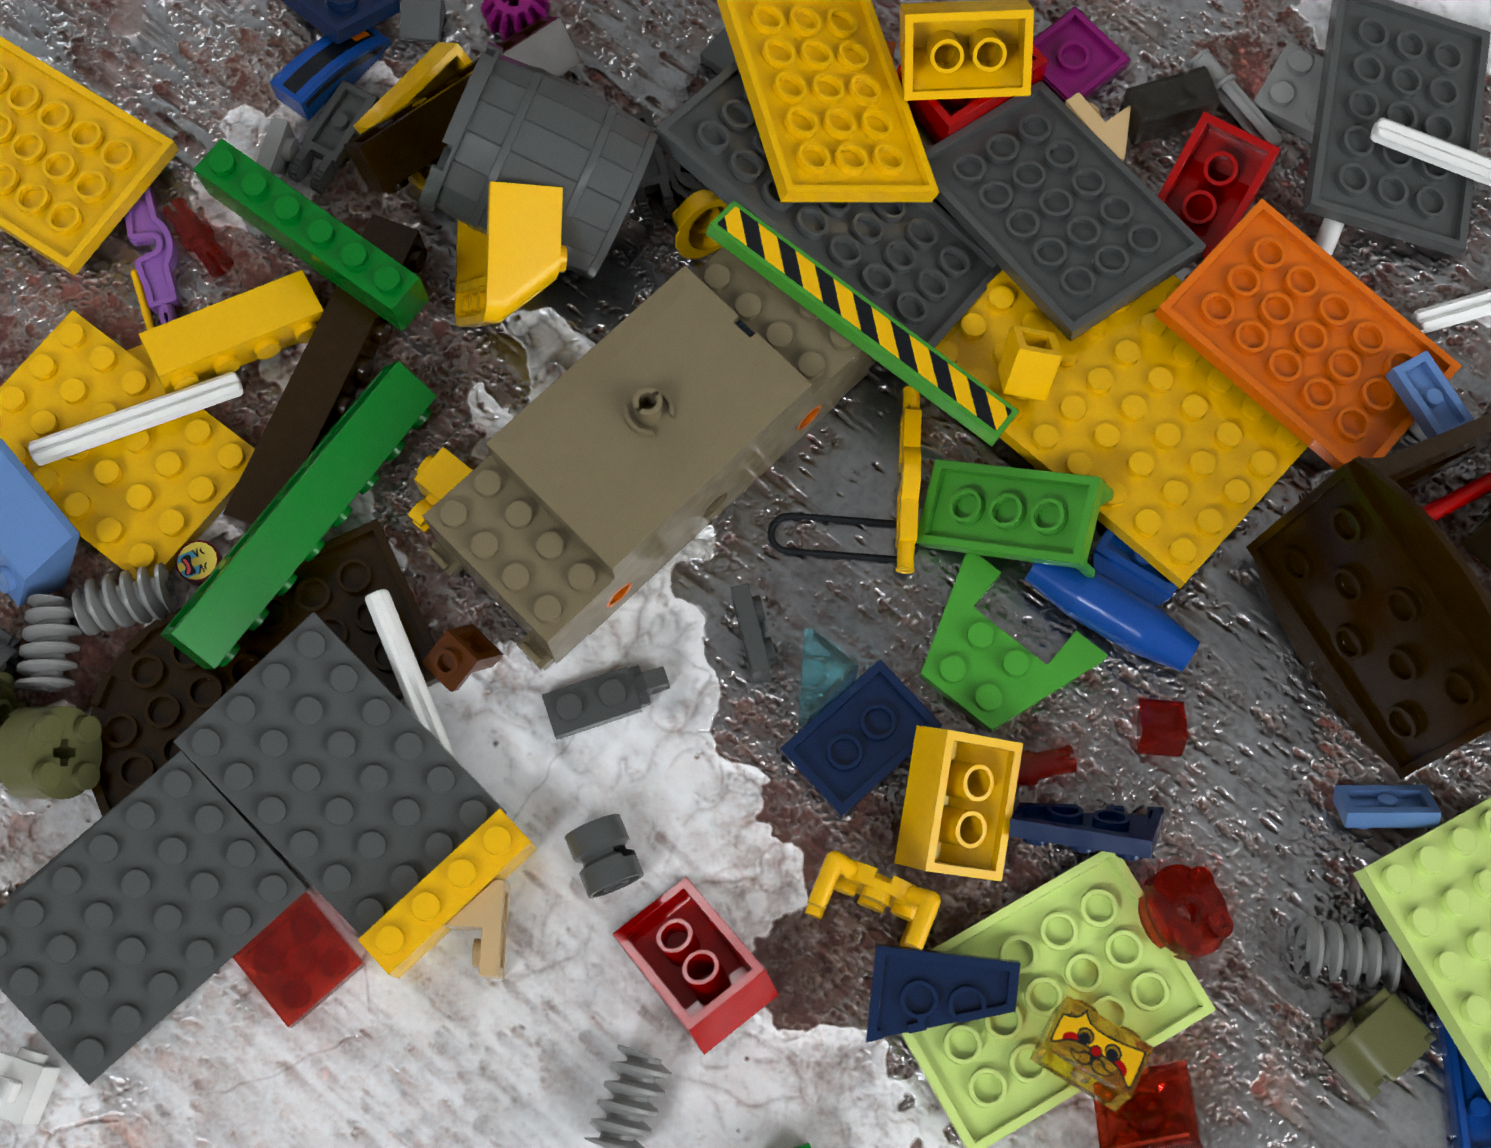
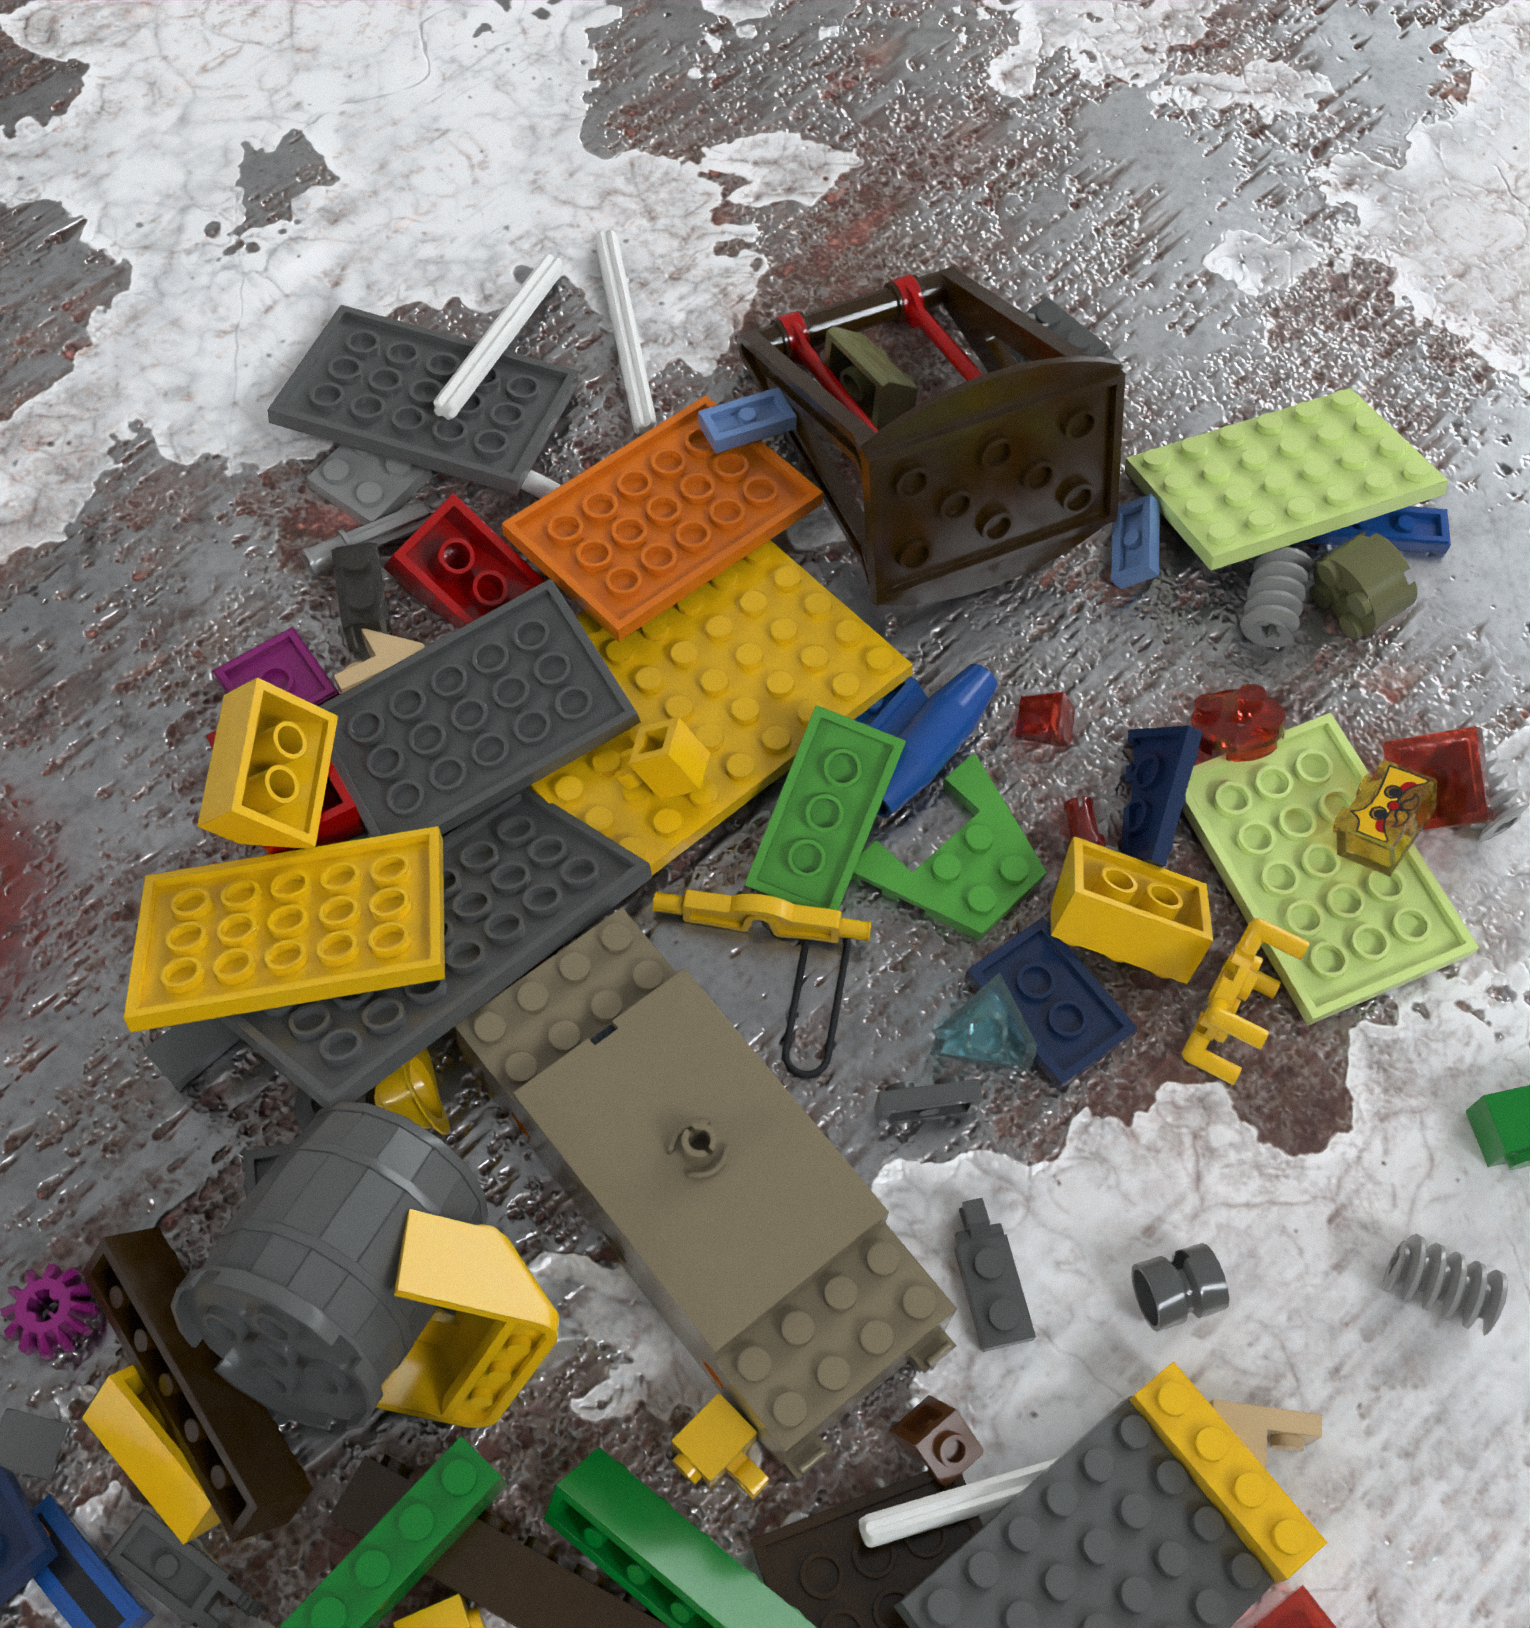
camera: 90 degrees left, 10 degrees down
red slope [612,877,779,1055] -> none
tile [705,200,1019,446] -> none
dark blue wing [865,943,1021,1042] -> none

